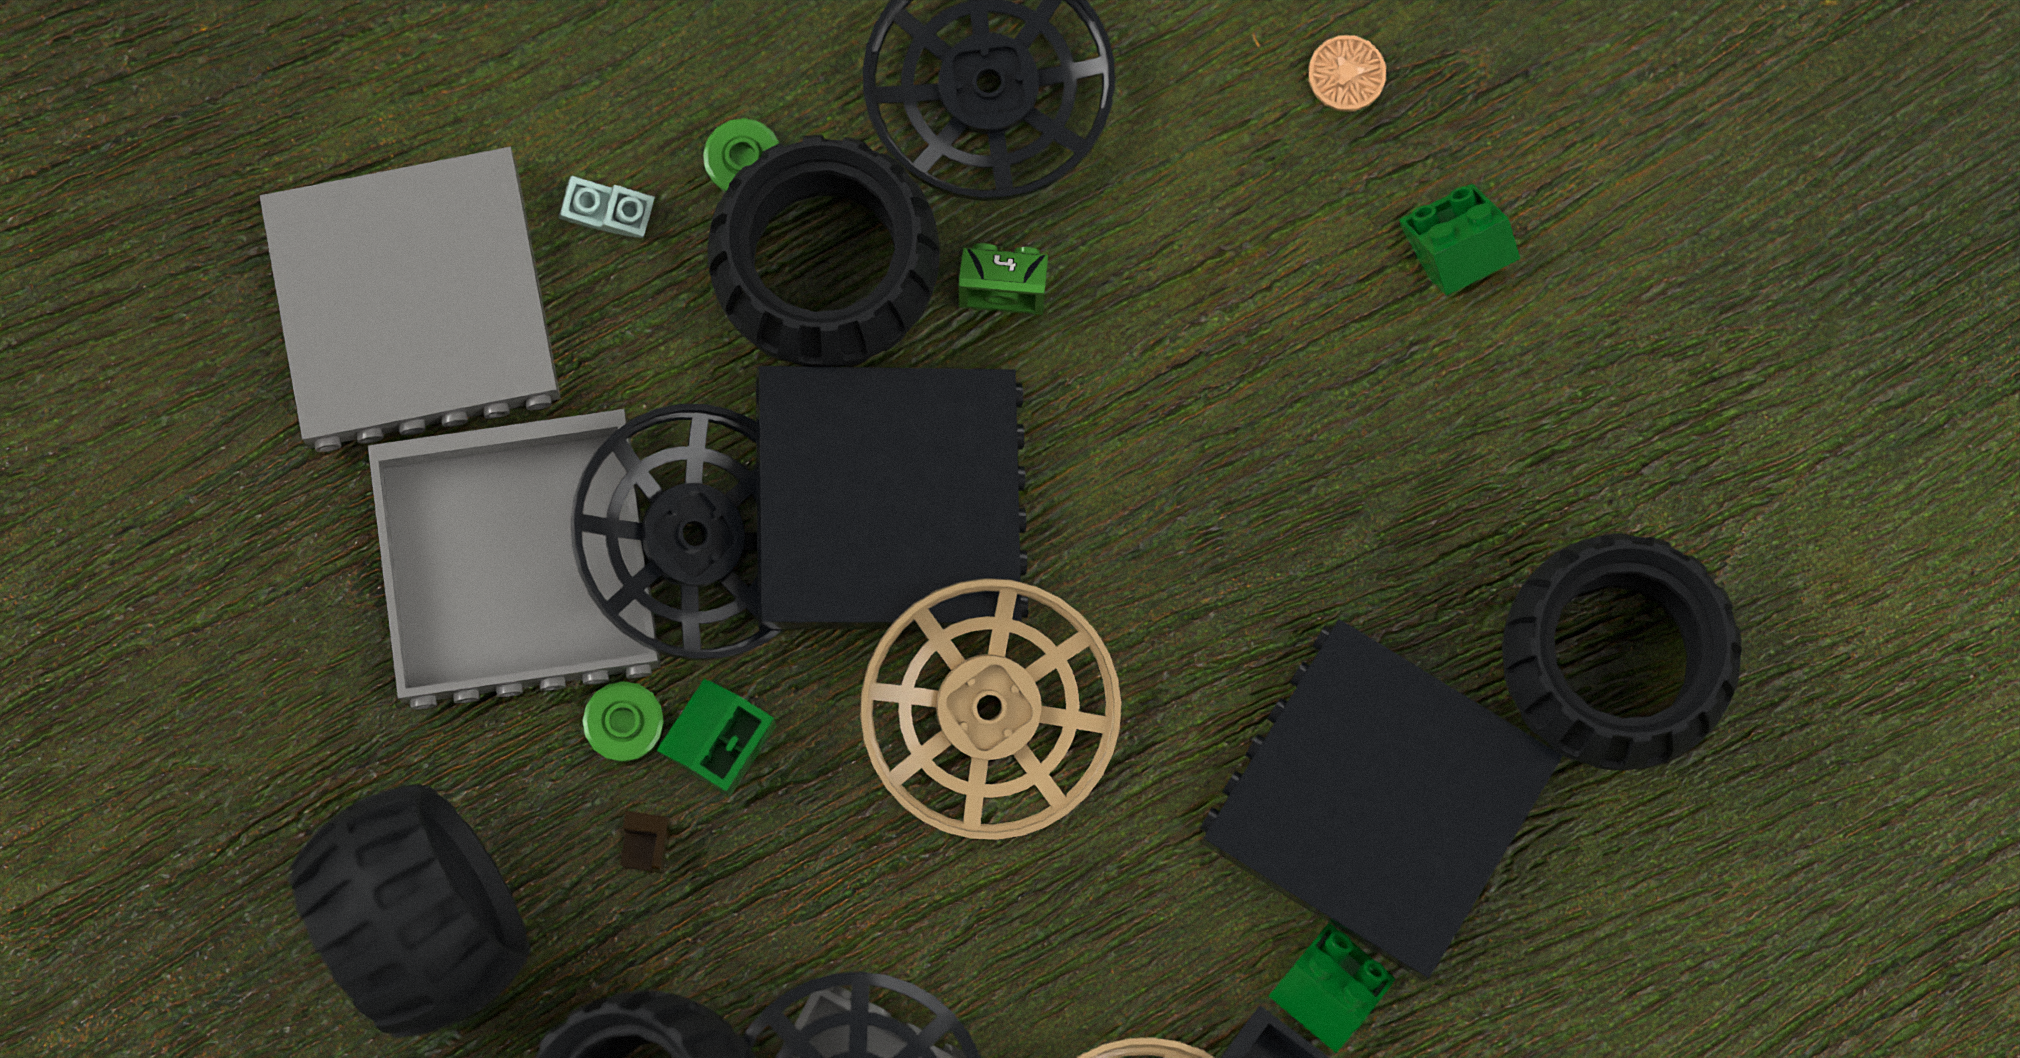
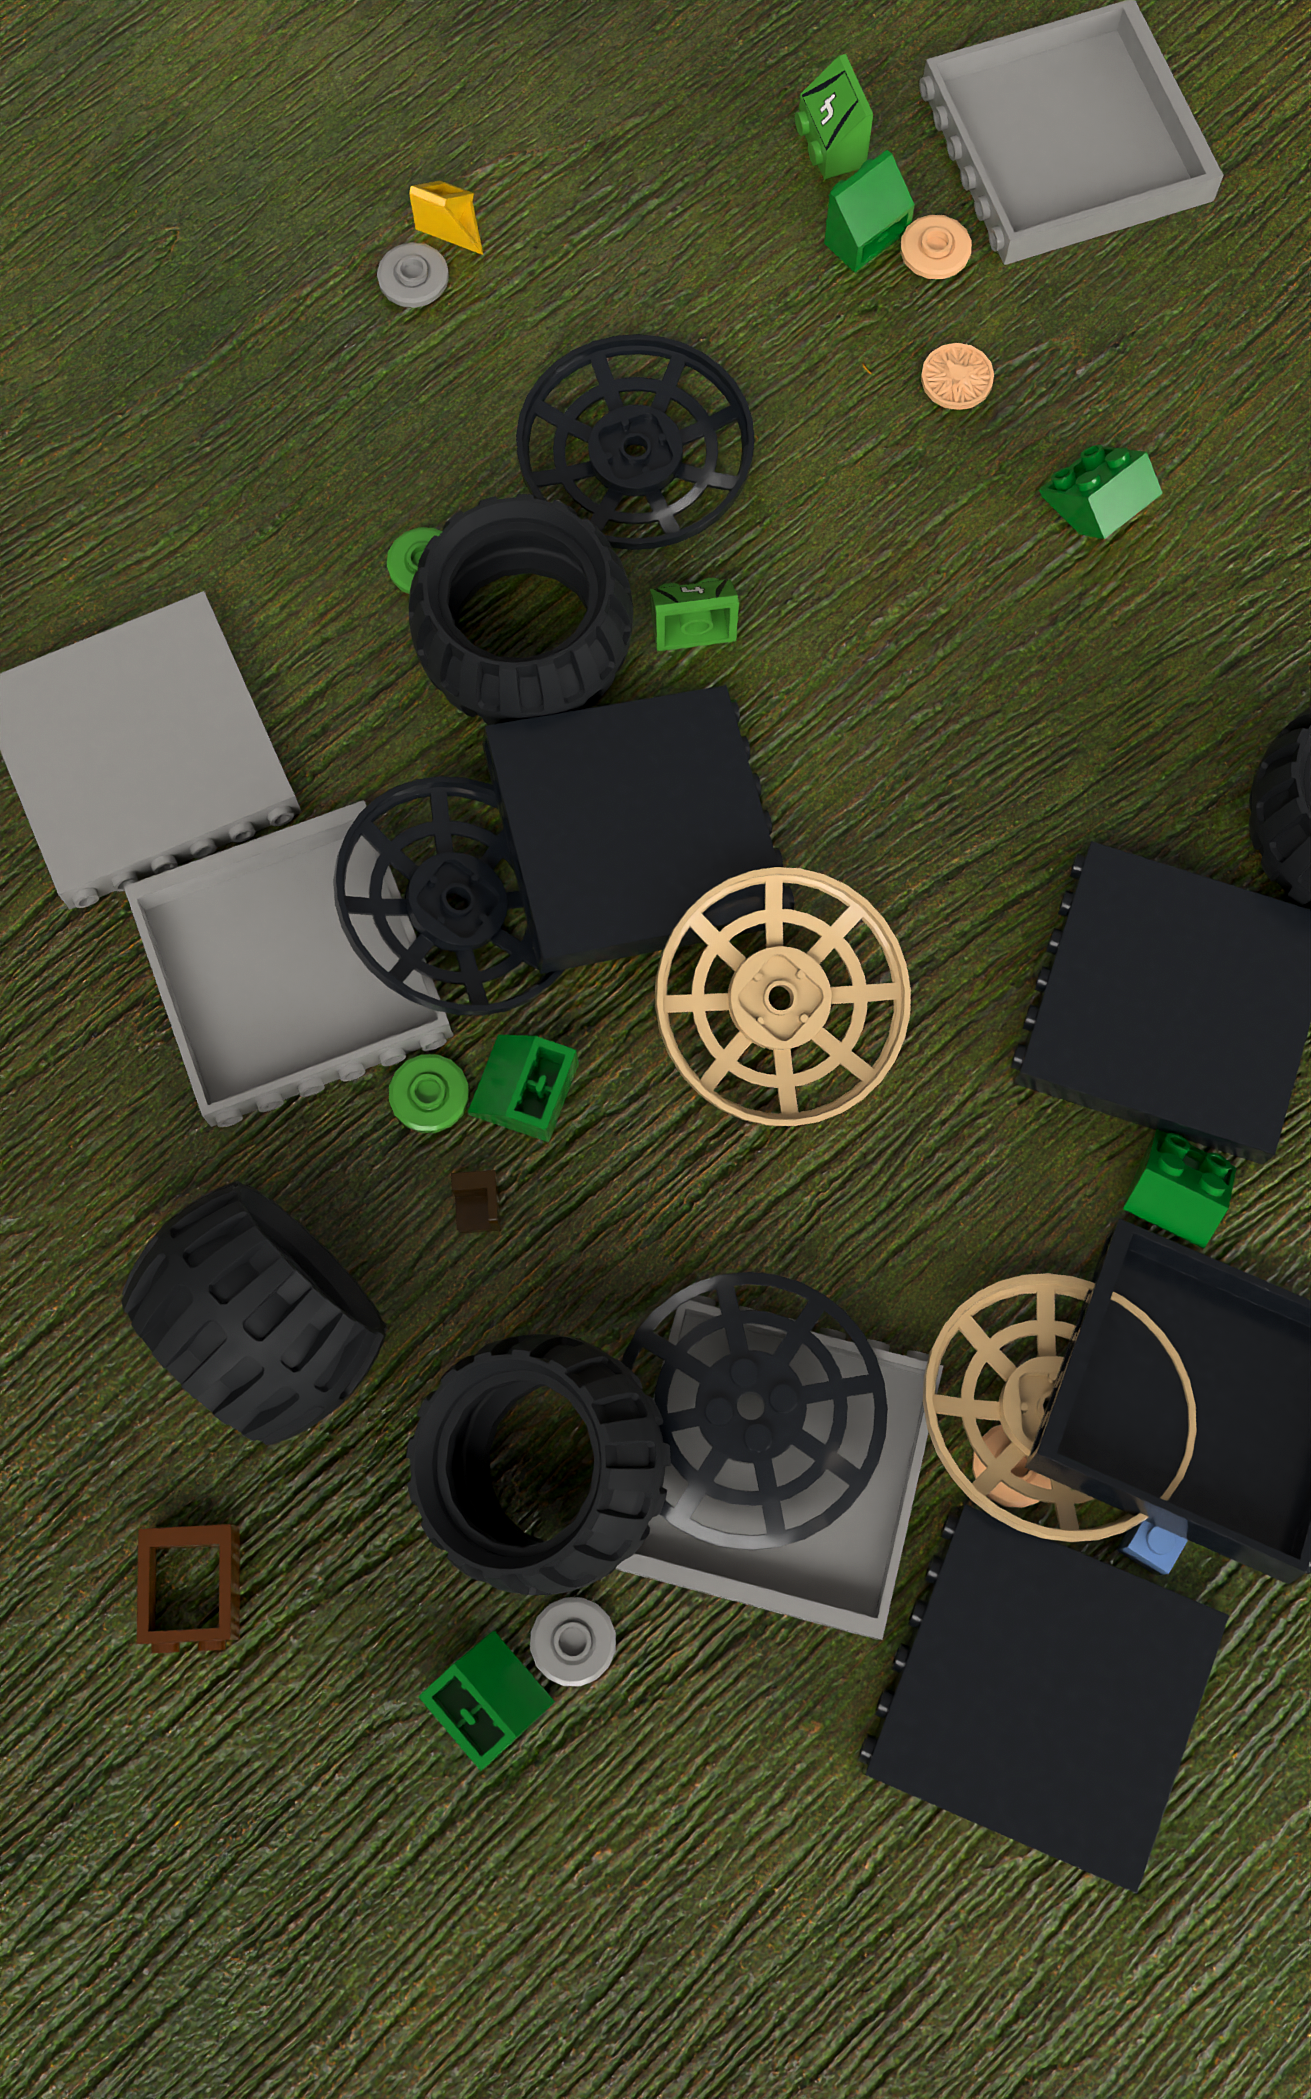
camera: 10 degrees left, 5 degrees down
light aqua slope [558,176,655,238] -> none

